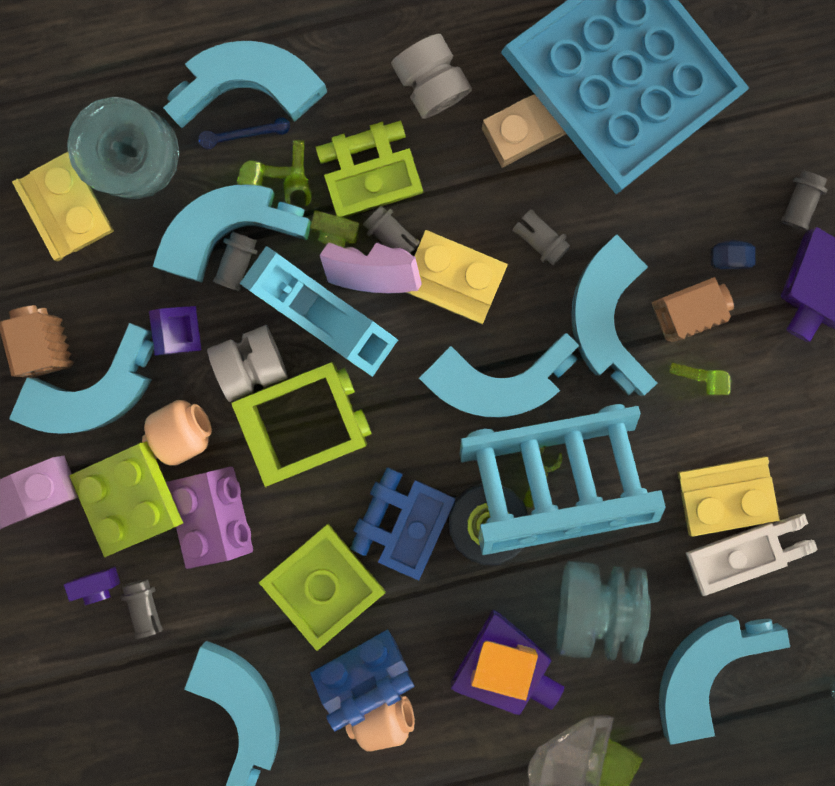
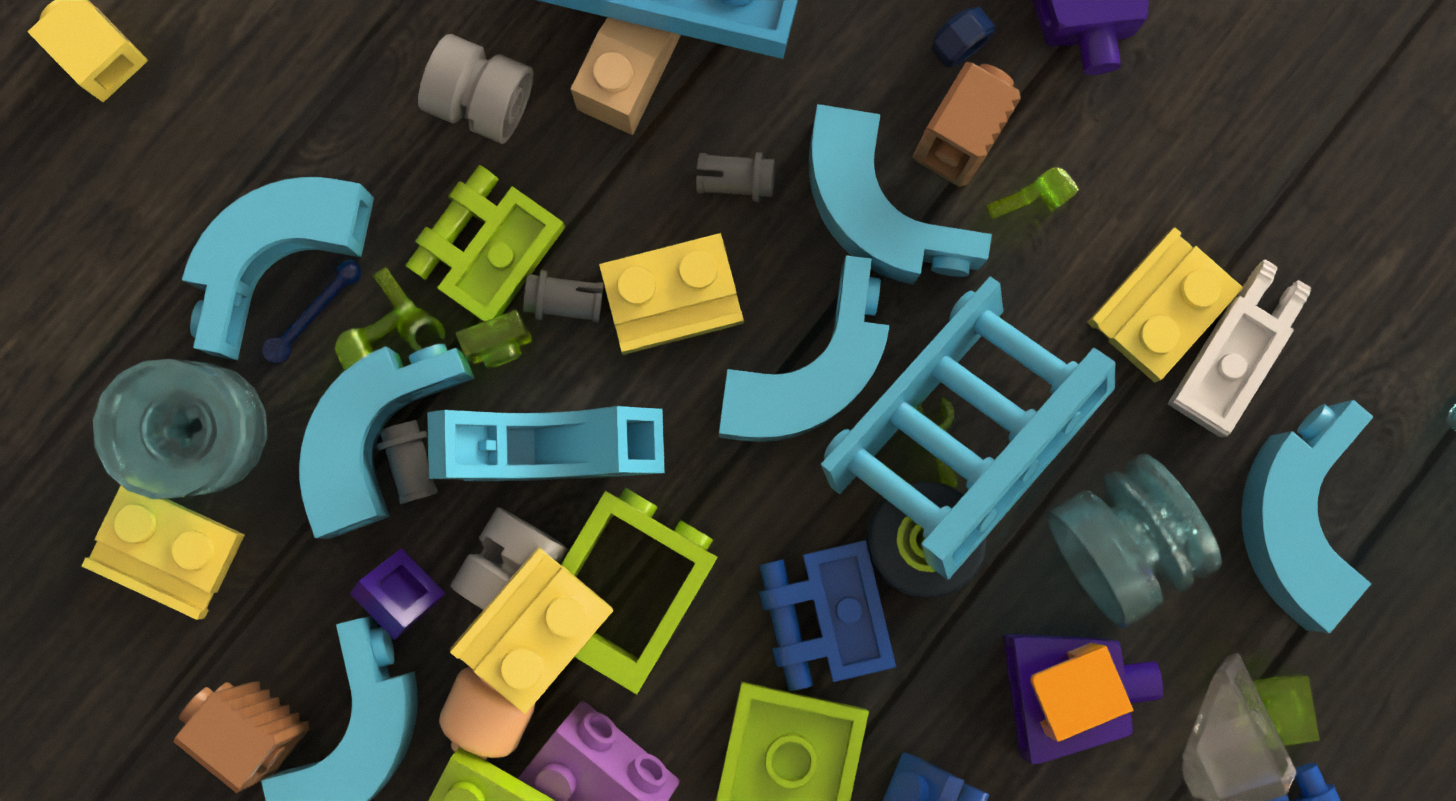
camera: 40 degrees left, 5 degrees down
lavender slope [320,242,422,293] -> none
none -> light yellow plate [450,546,613,714]

